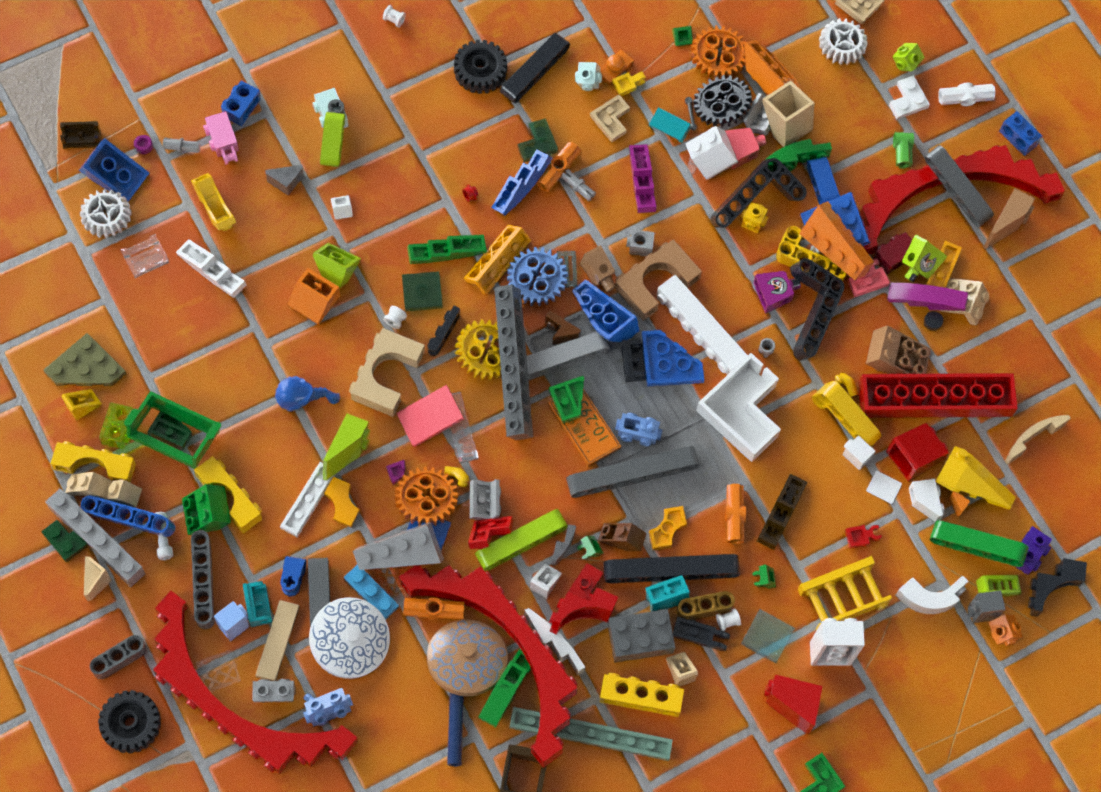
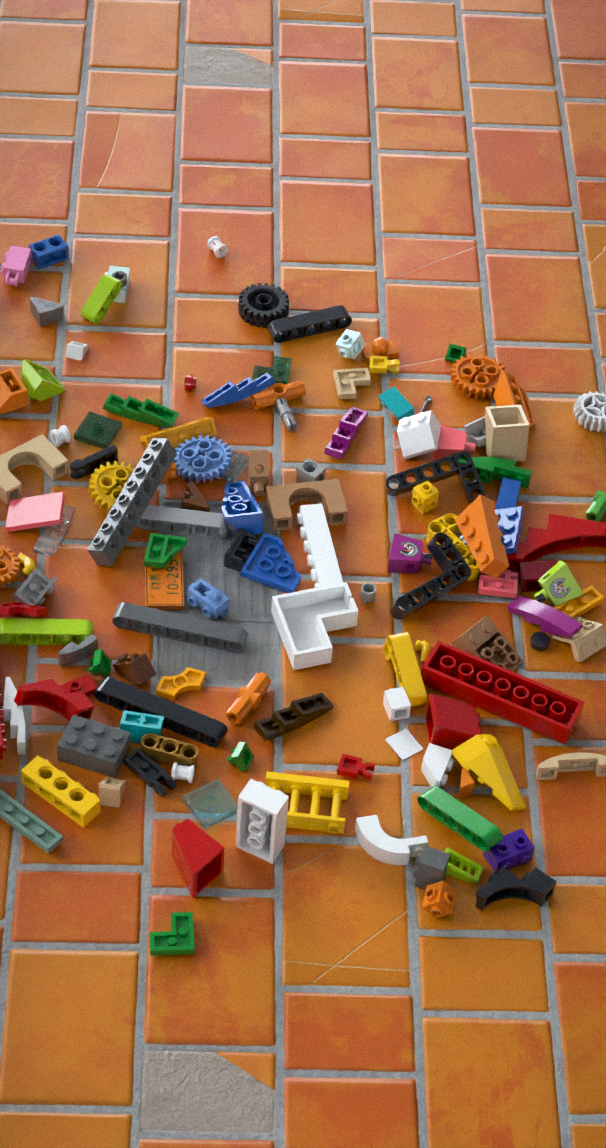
camera: 30 degrees right, 20 degrees down
white slope [530,564,562,599] -> none
black gear [693,75,752,128] -> none

